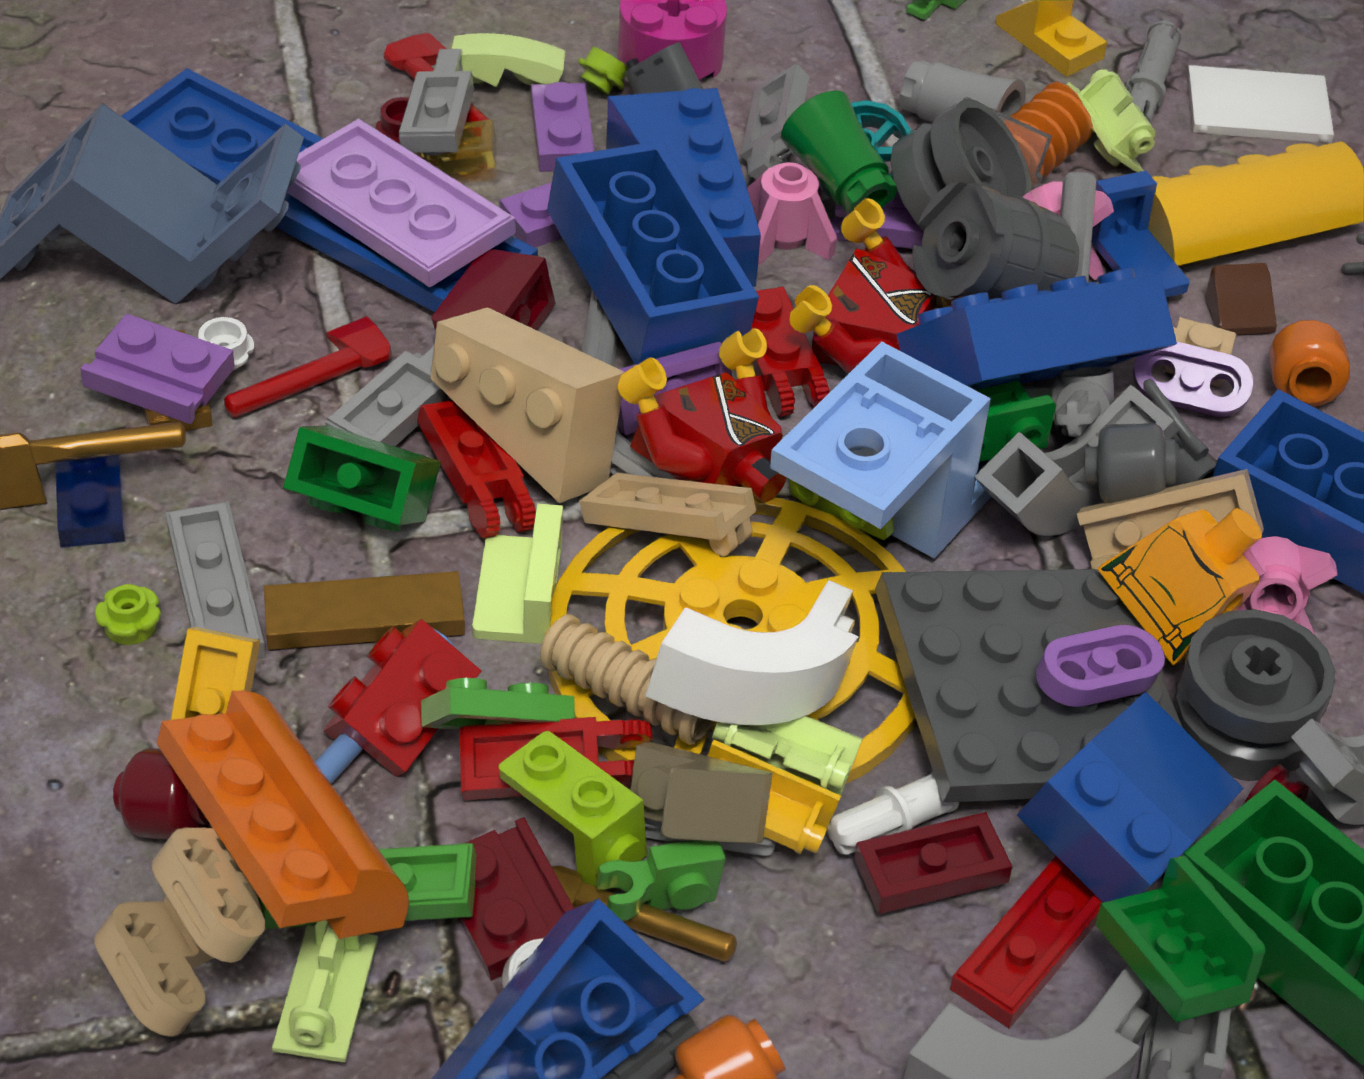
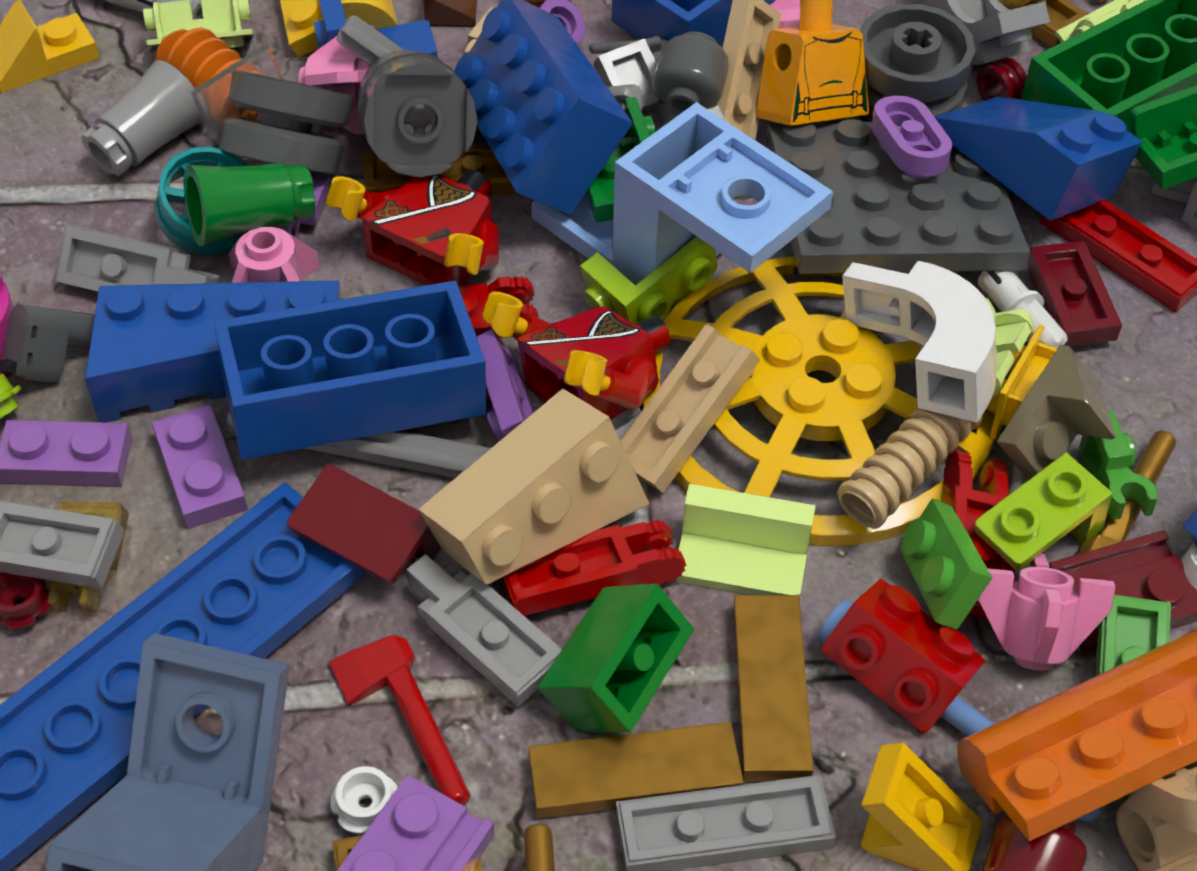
camera: 80 degrees left, 5 degrees up
lavender tile [287,119,516,287] -> none
none -> pearl gold tile [528,722,744,819]
none -> bright pink brick [978,553,1115,671]

